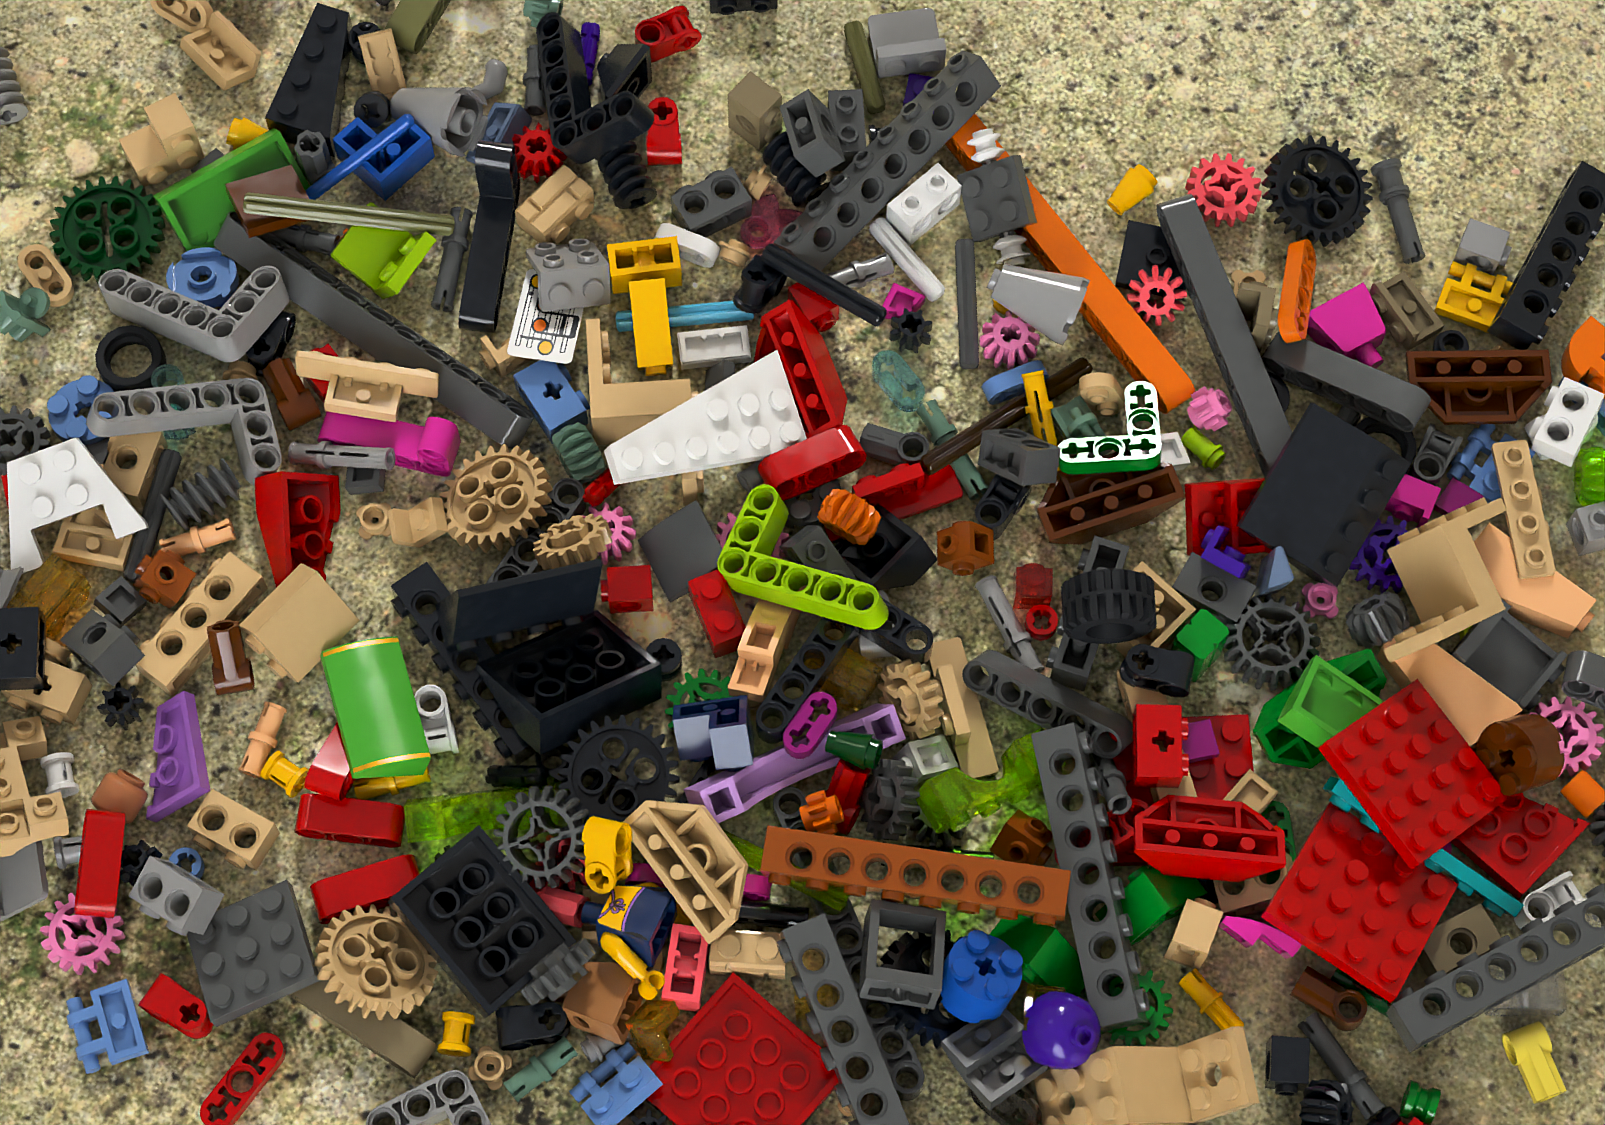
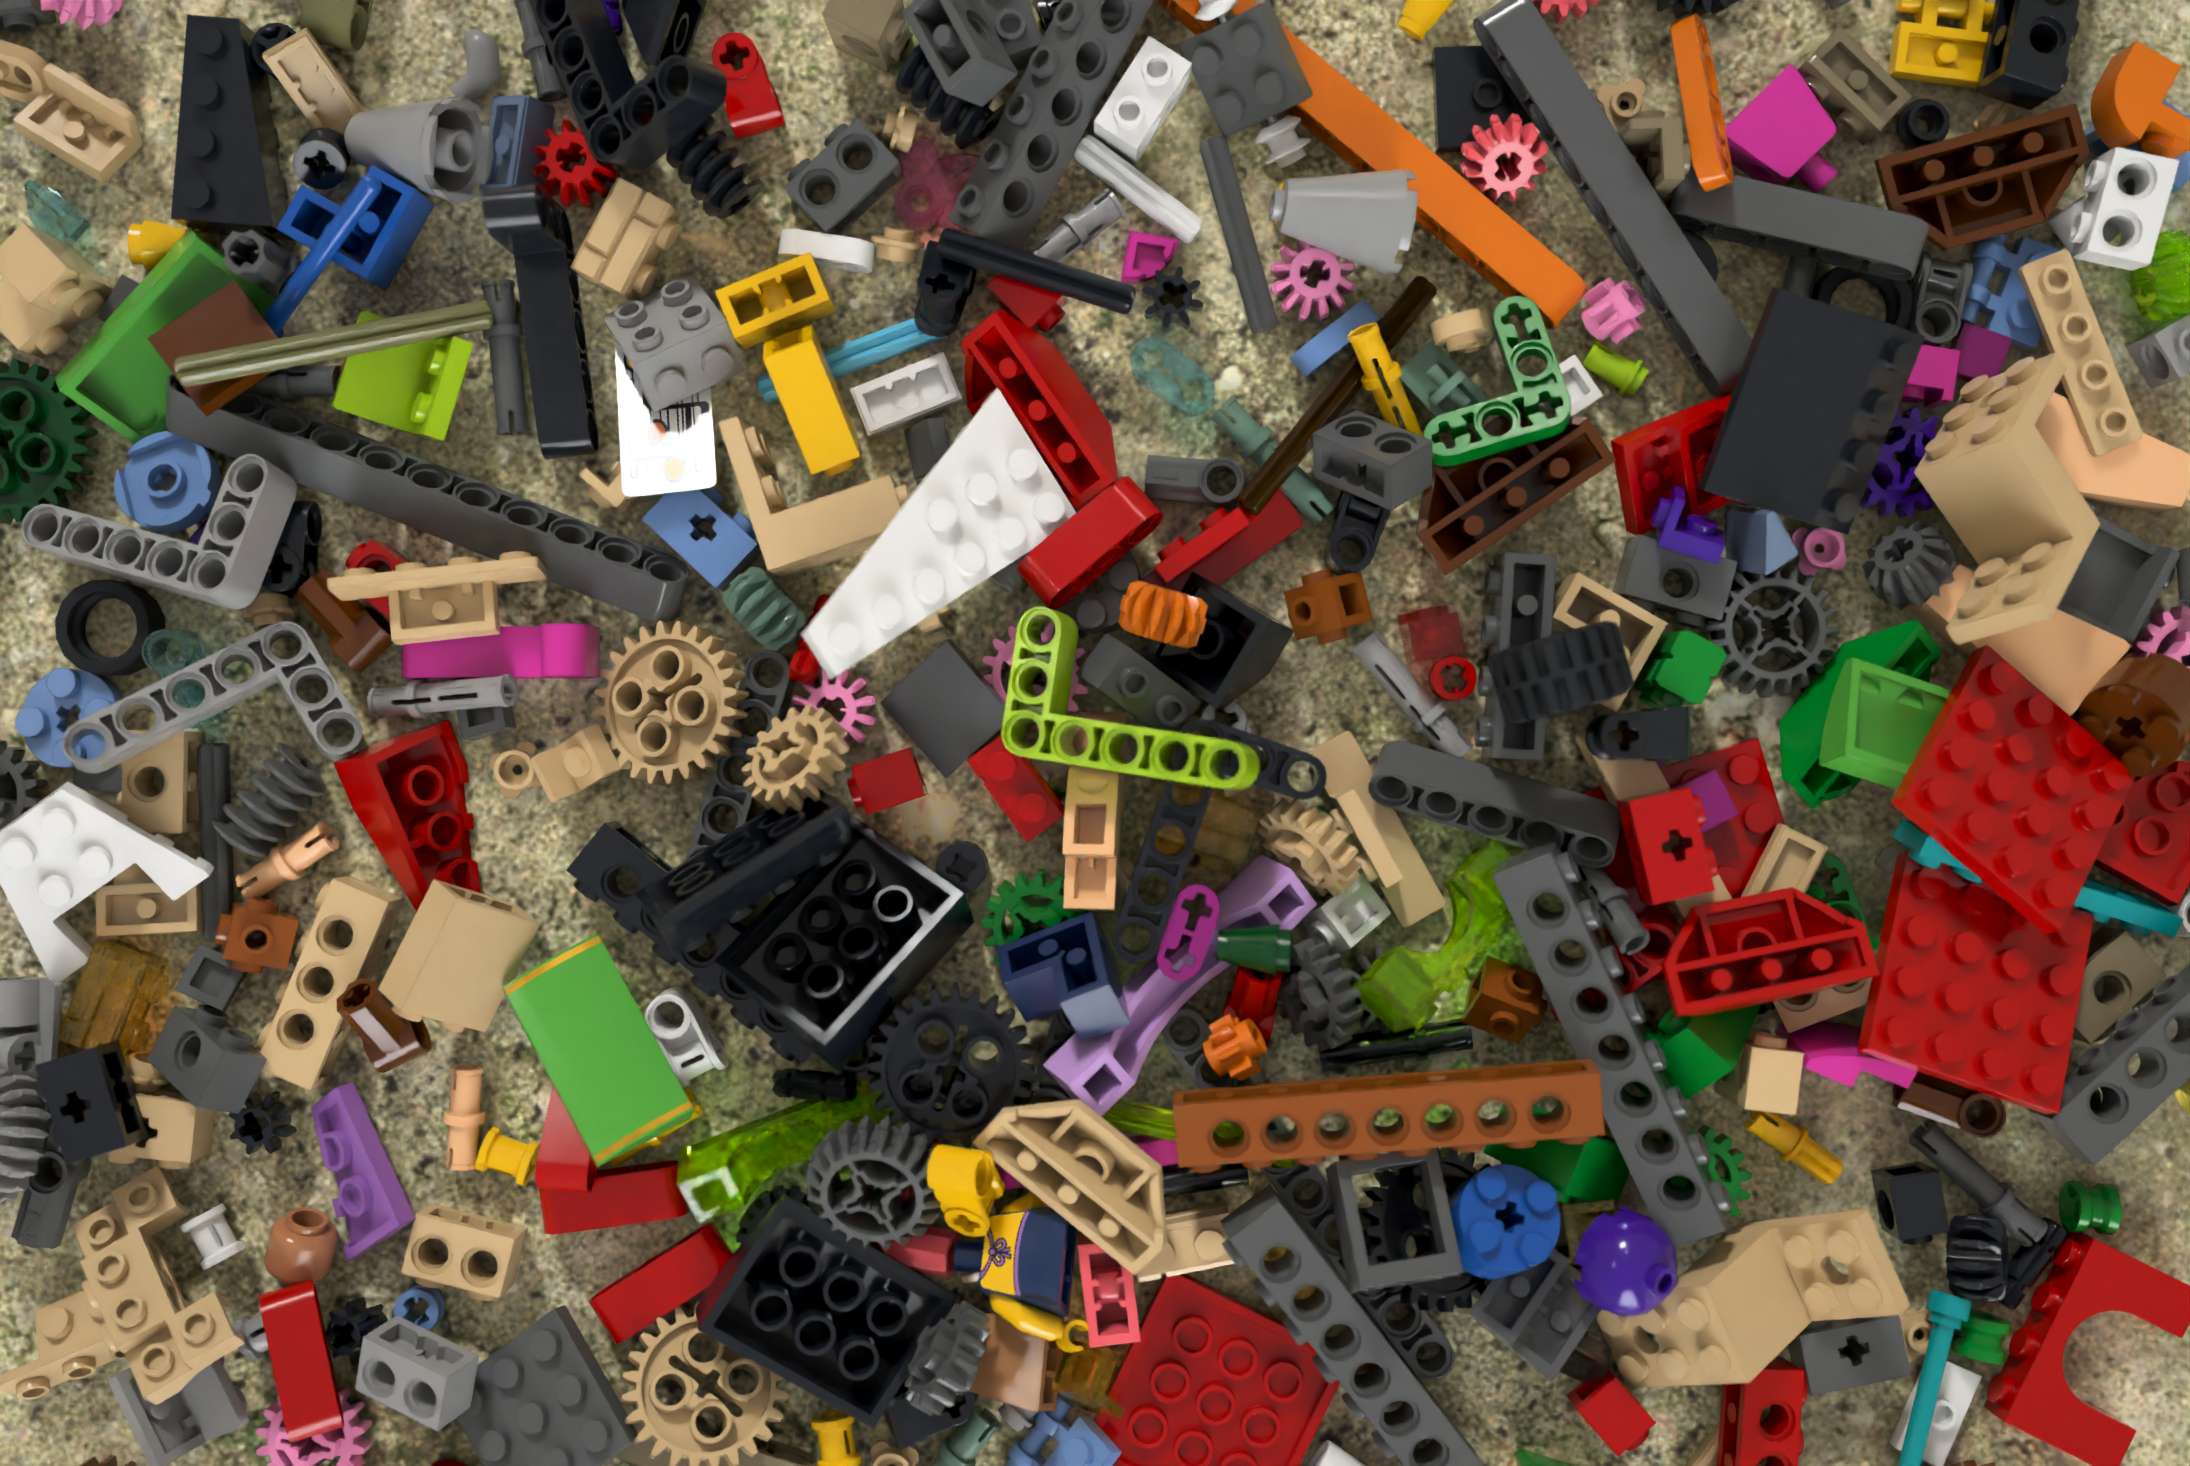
camera: 10 degrees left, 20 degrees up
none -> clear light blue slope [24,179,91,246]

